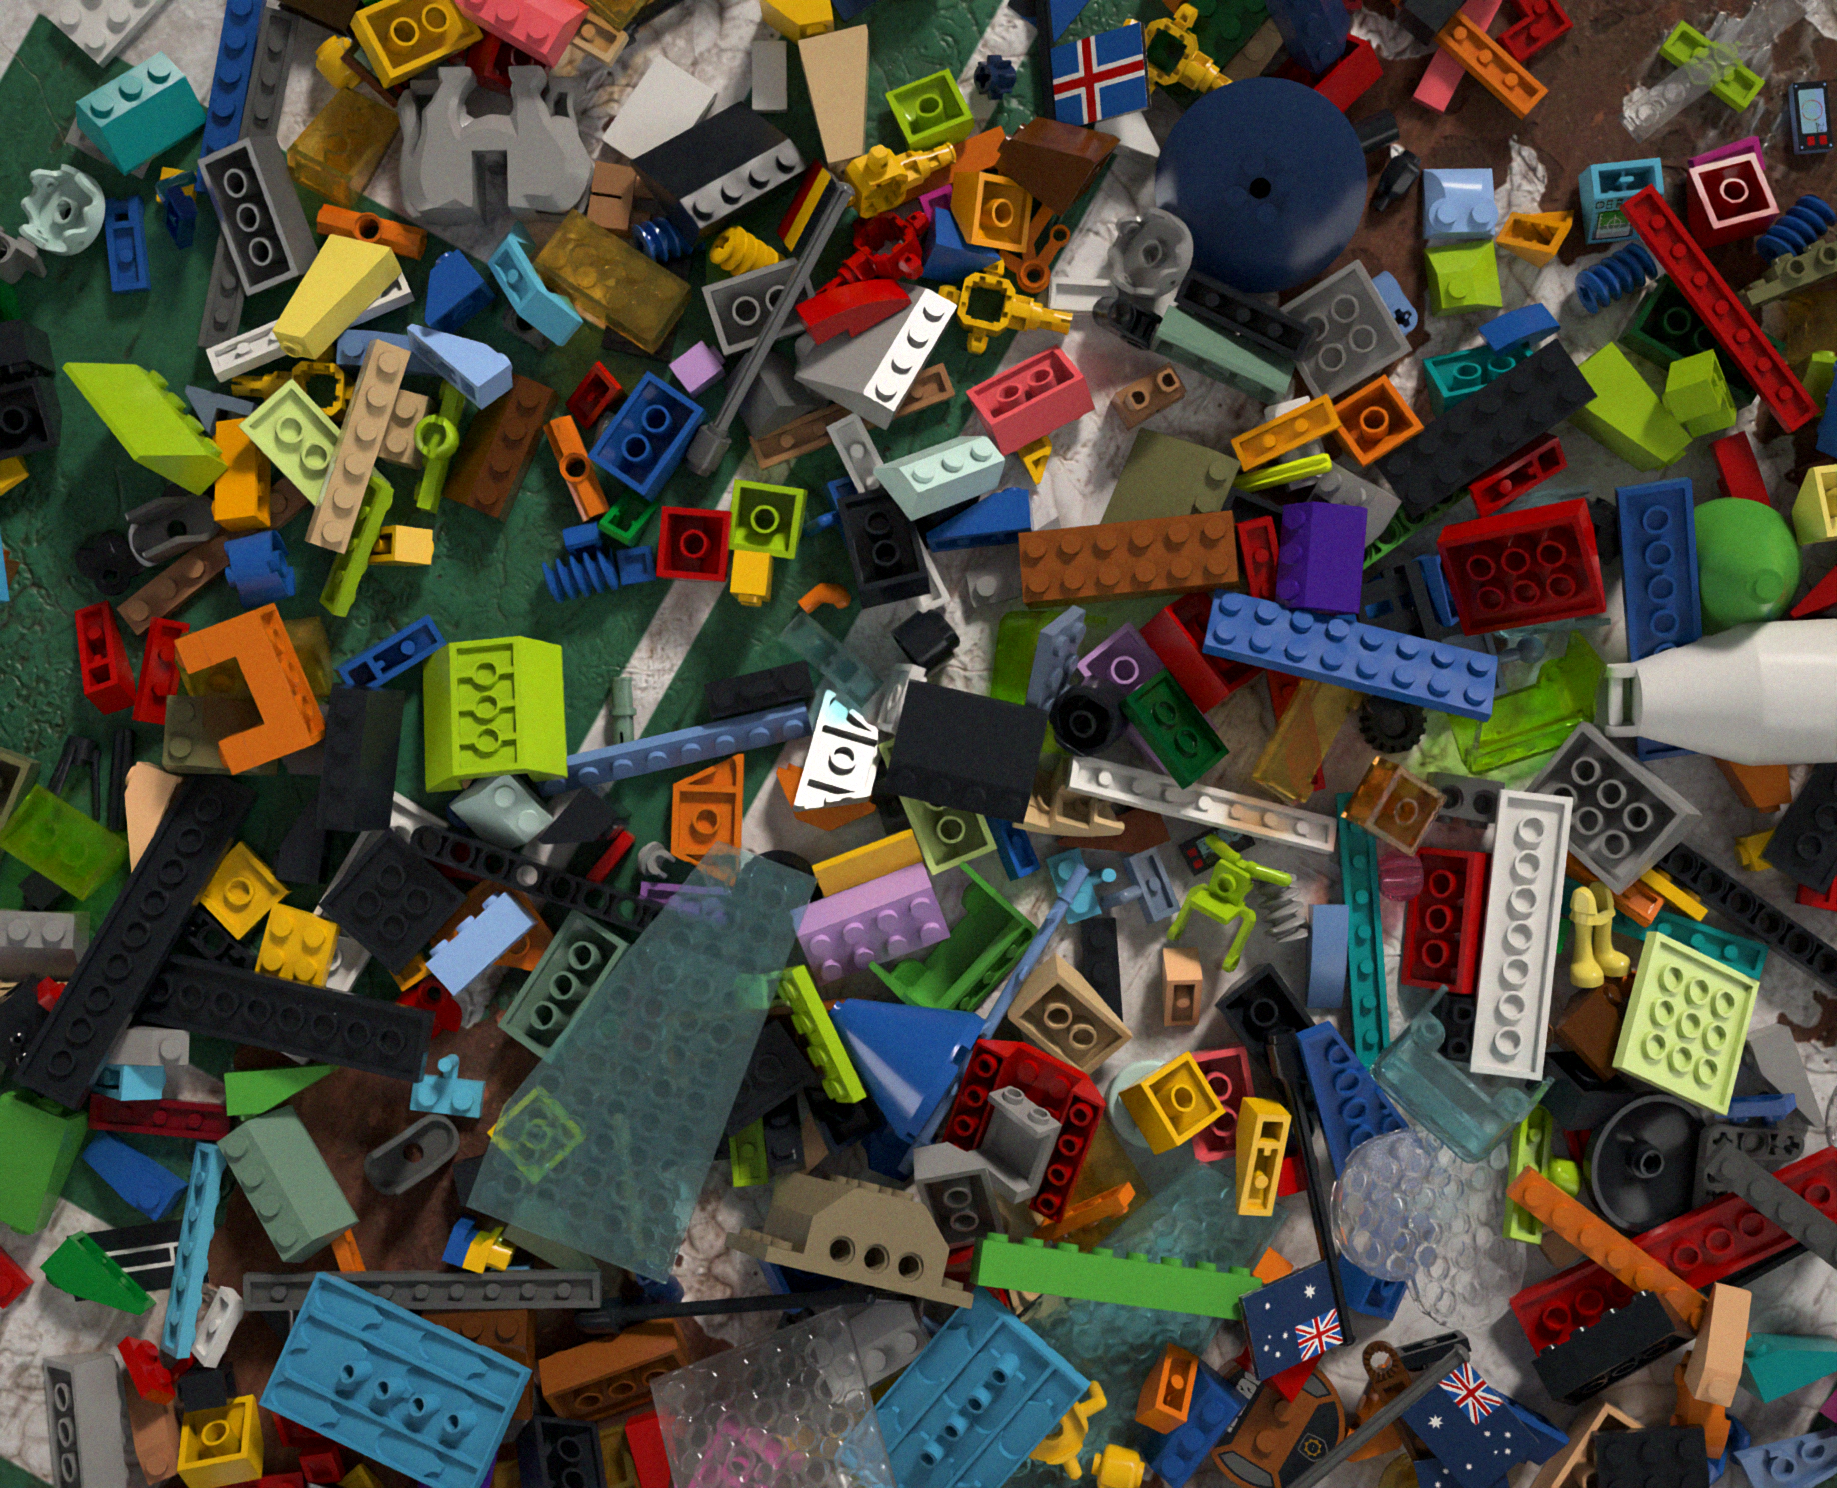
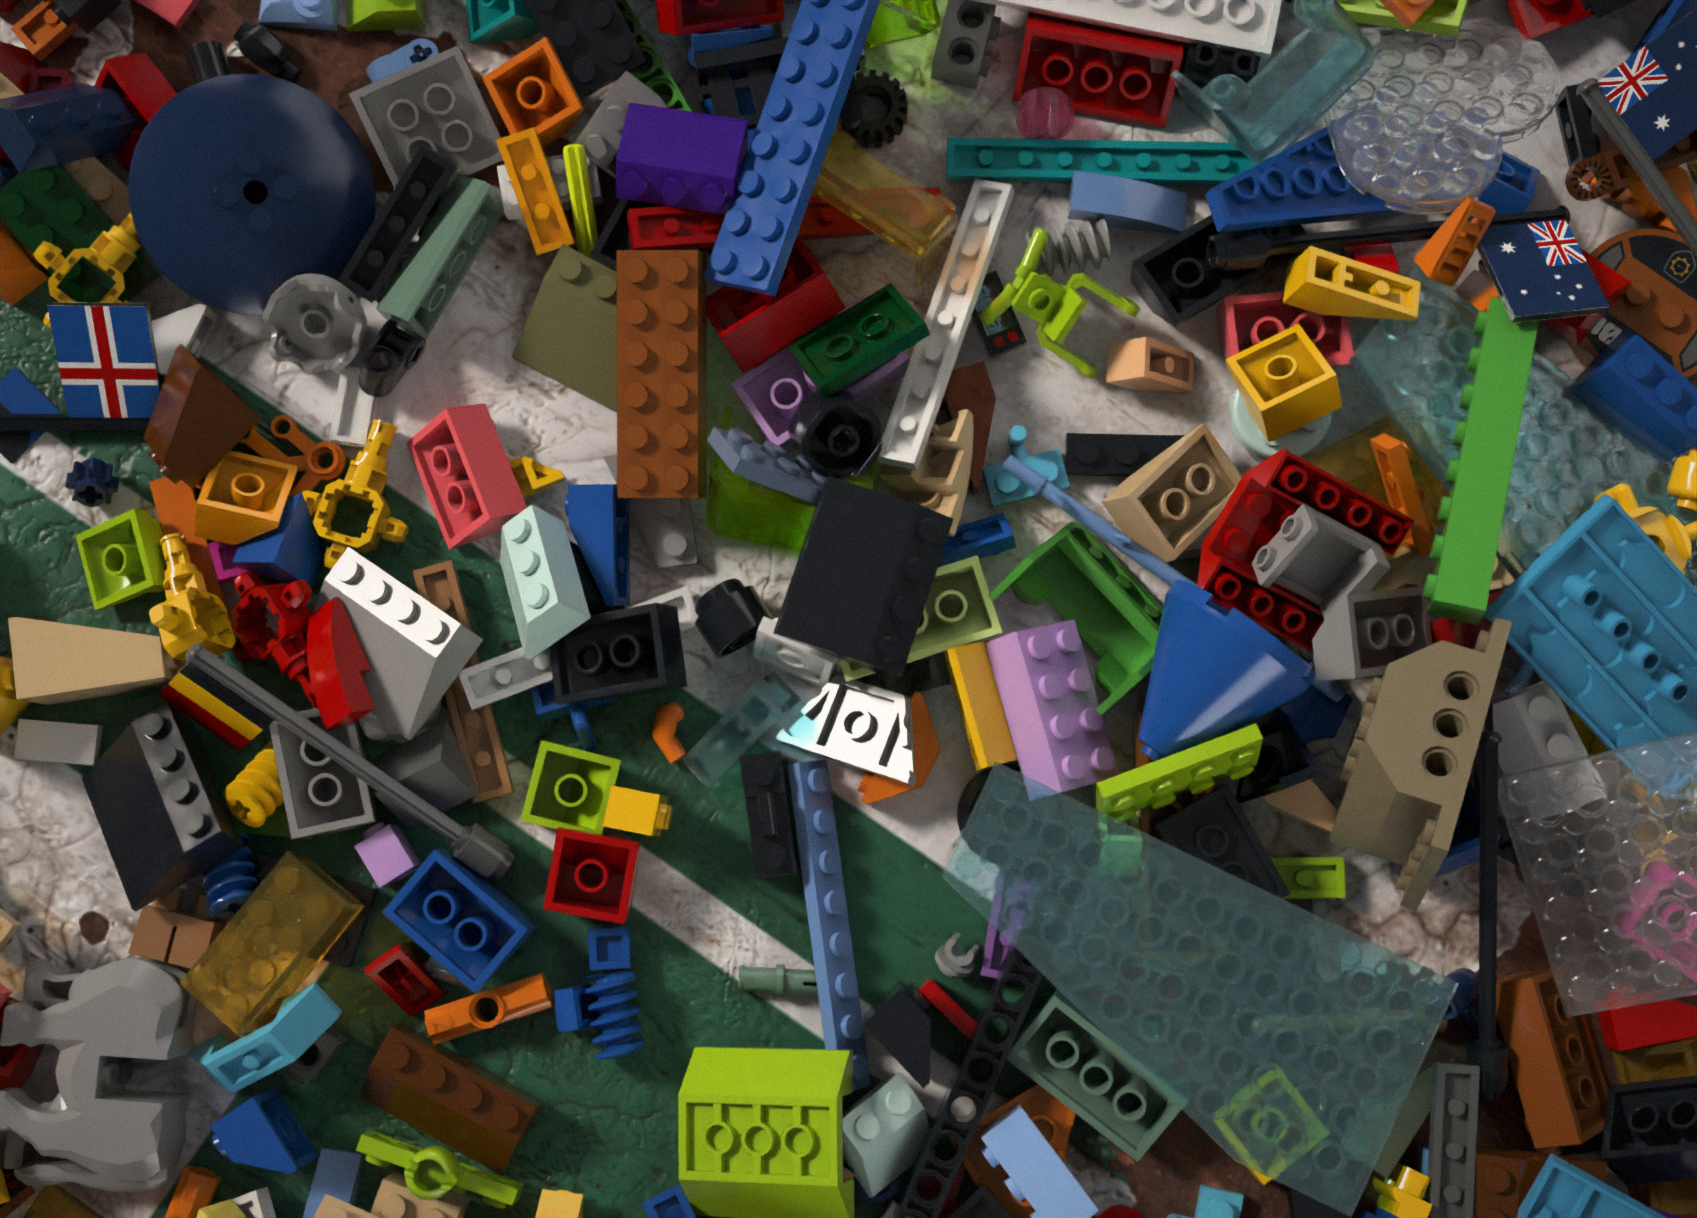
camera: 80 degrees left, 5 degrees down
light blue slope [407,324,513,410] -> none
green slope [597,488,660,548] -> none
white tile [601,54,717,161] -> none
orange wing [671,754,745,887] -> none
black plate [763,1092,807,1176] -> none
sand blue plate [1100,846,1181,924] -> none
medium nougat hips [1110,362,1187,431] -> none
orange slope [1135,1342,1199,1435] -> none
clear orange slope [1340,756,1448,858] -> none
none -> orange slope [1413,196,1497,287]

